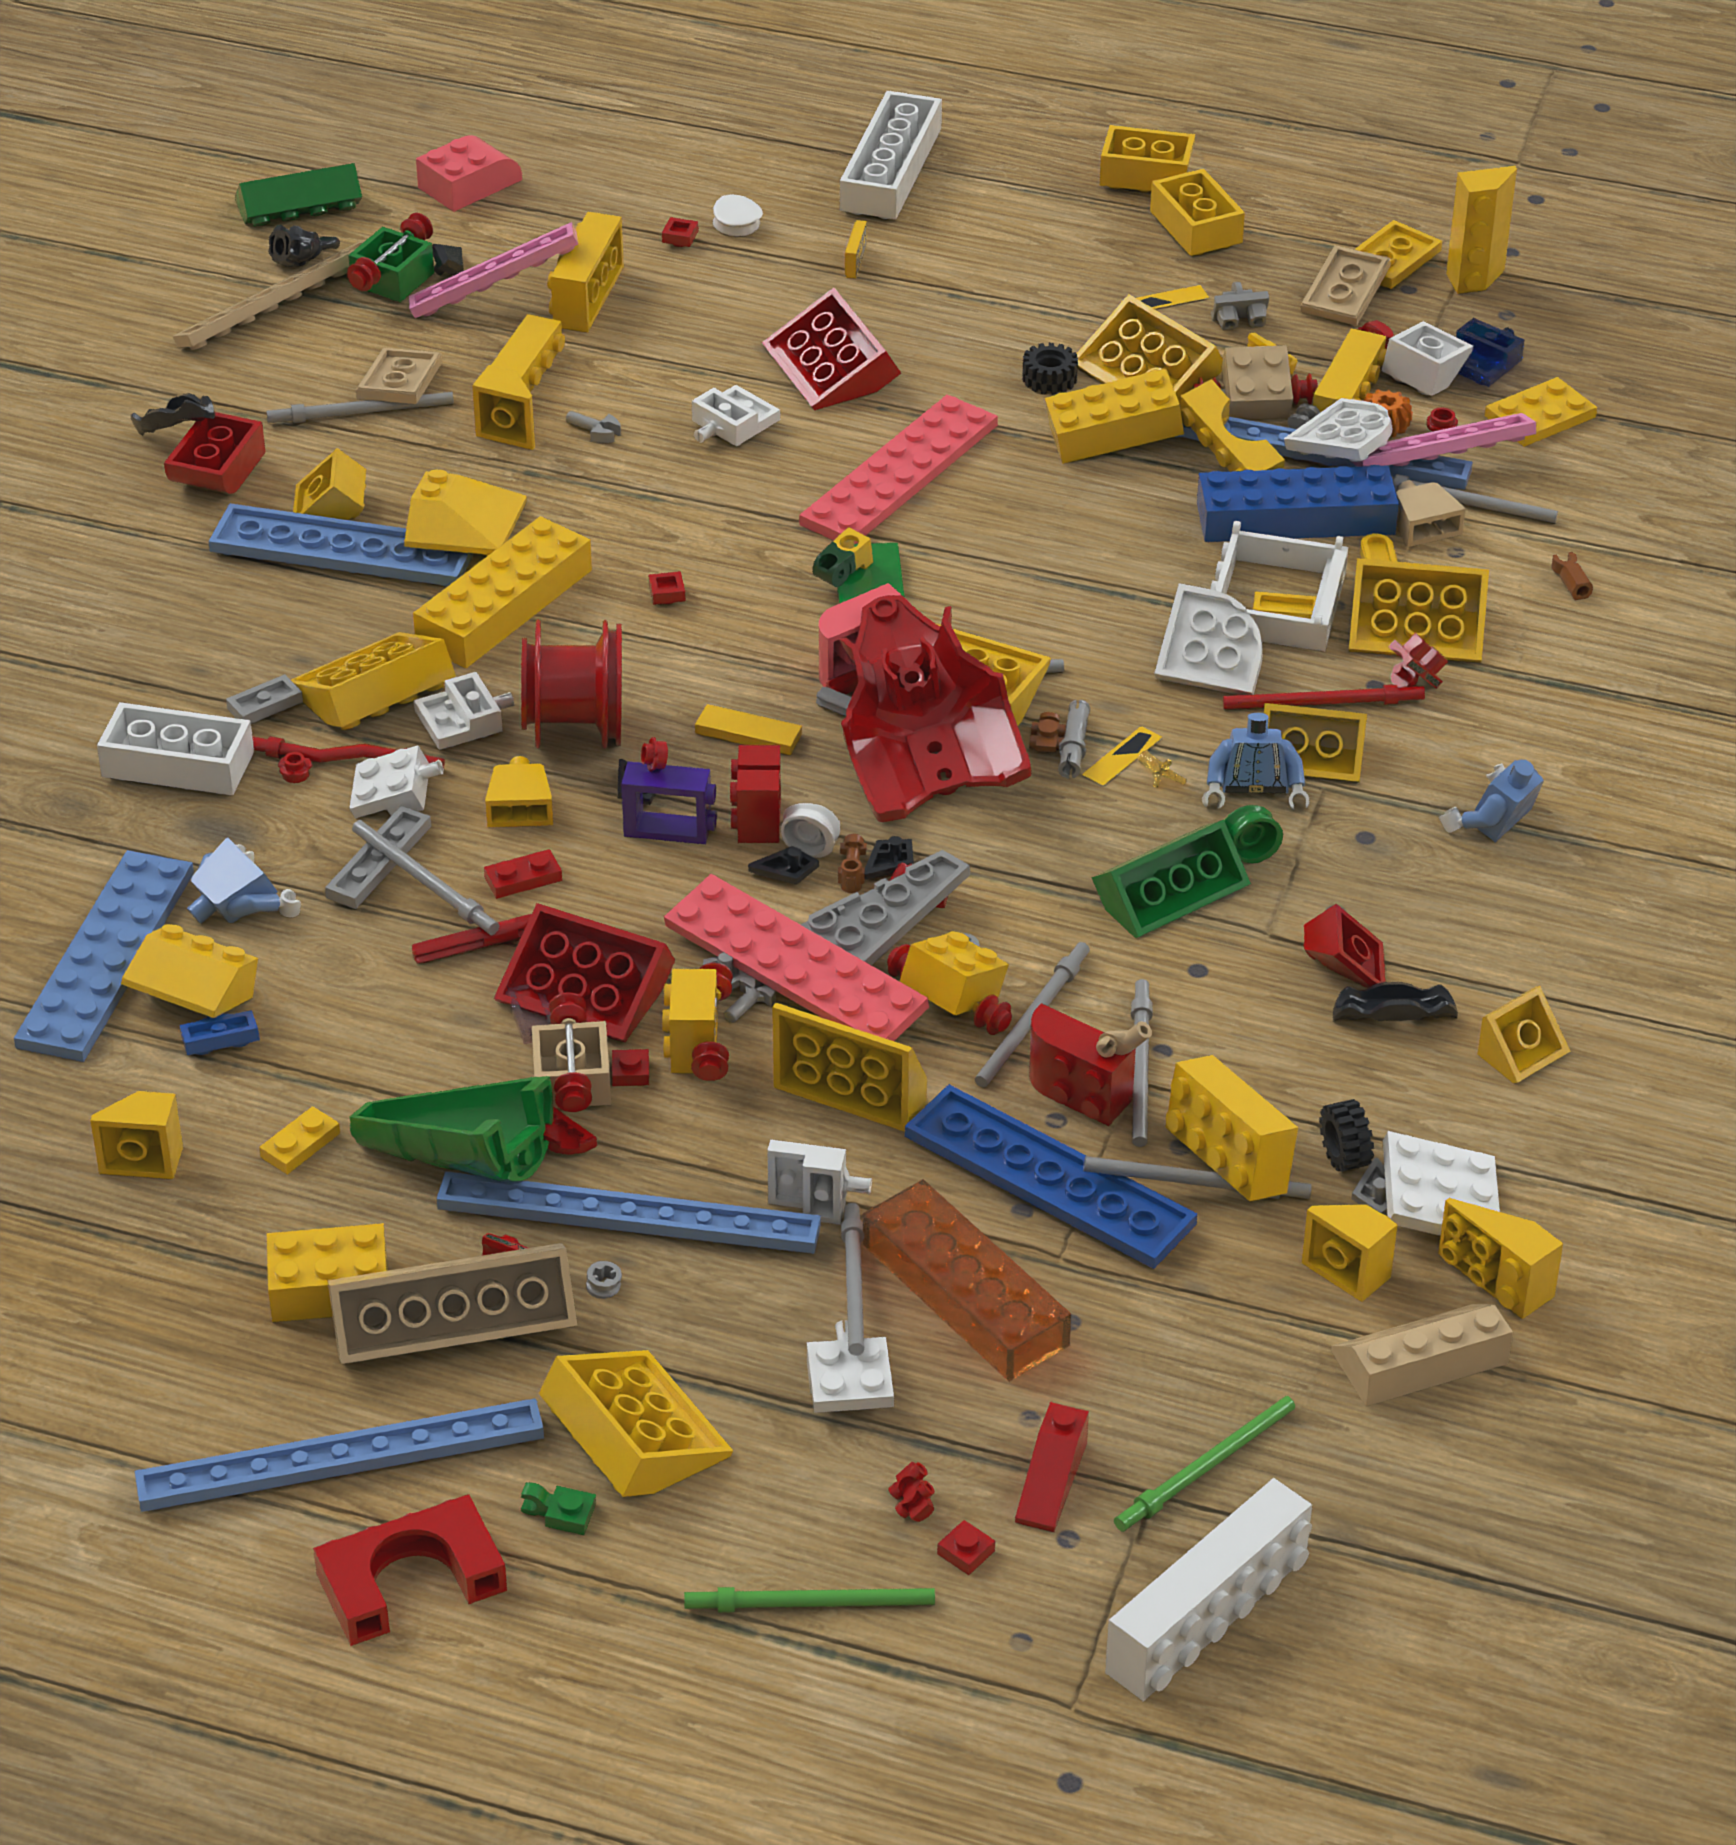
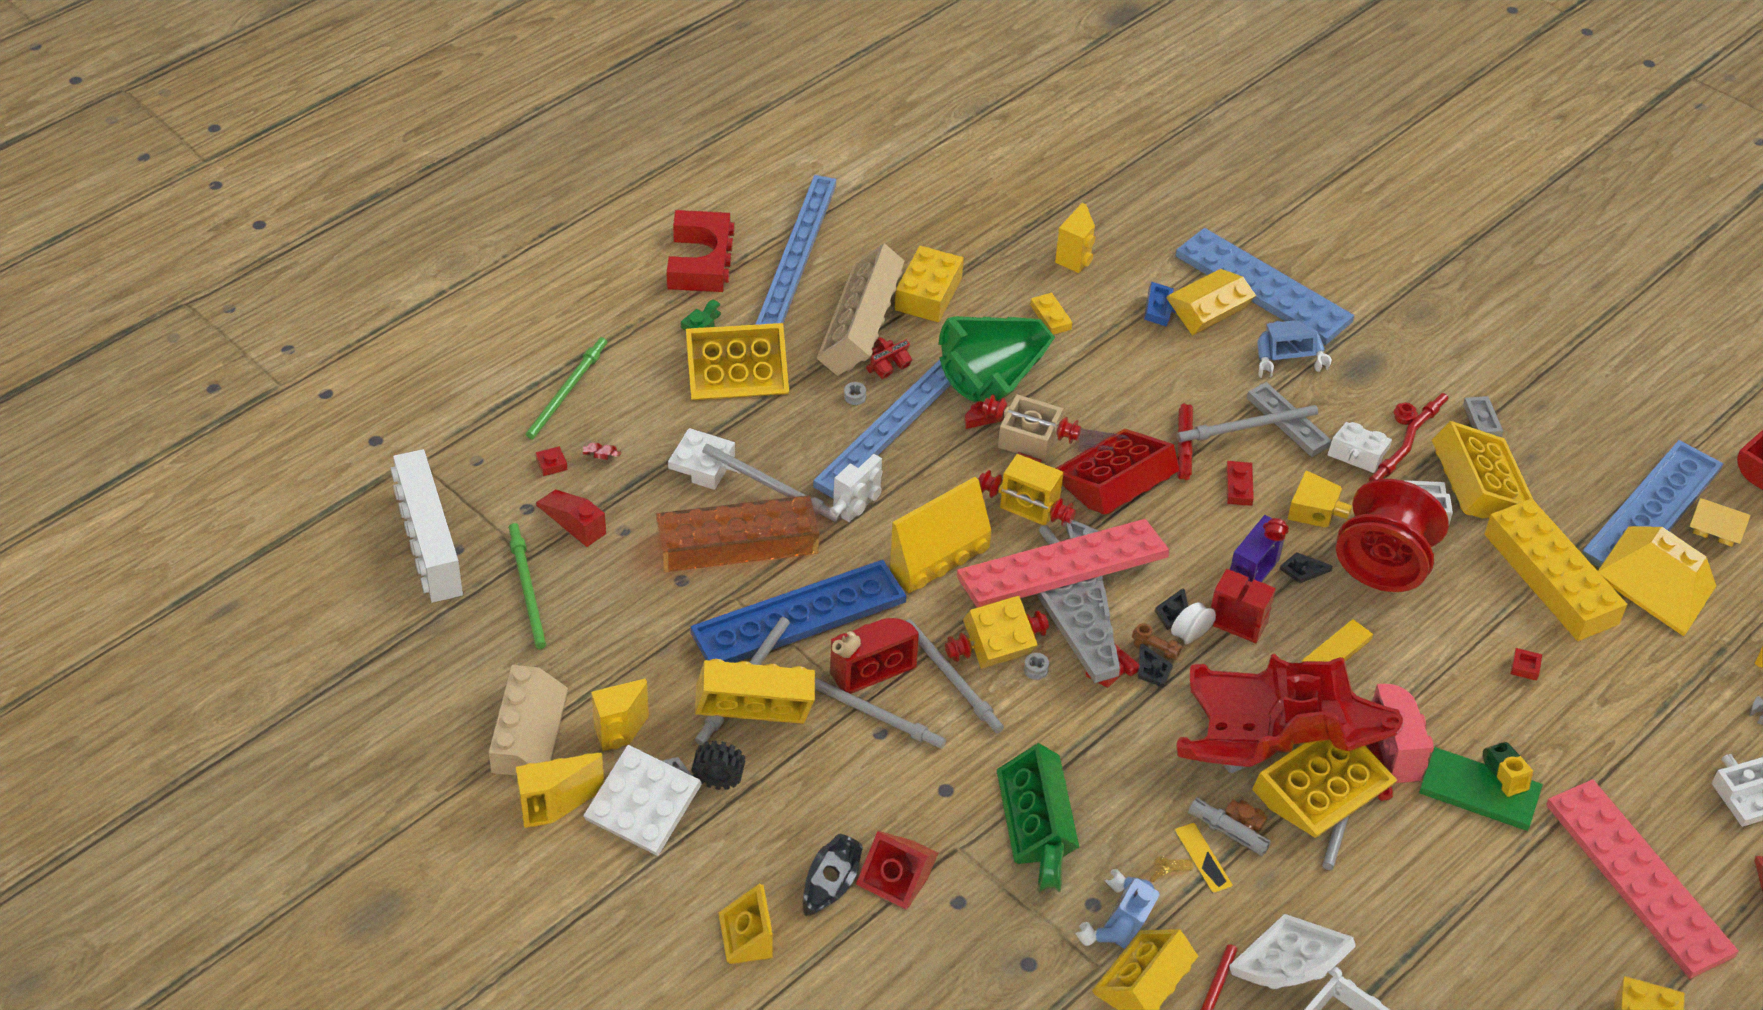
camera: 115 degrees right, 5 degrees up
white brick [97,702,254,795] -> none

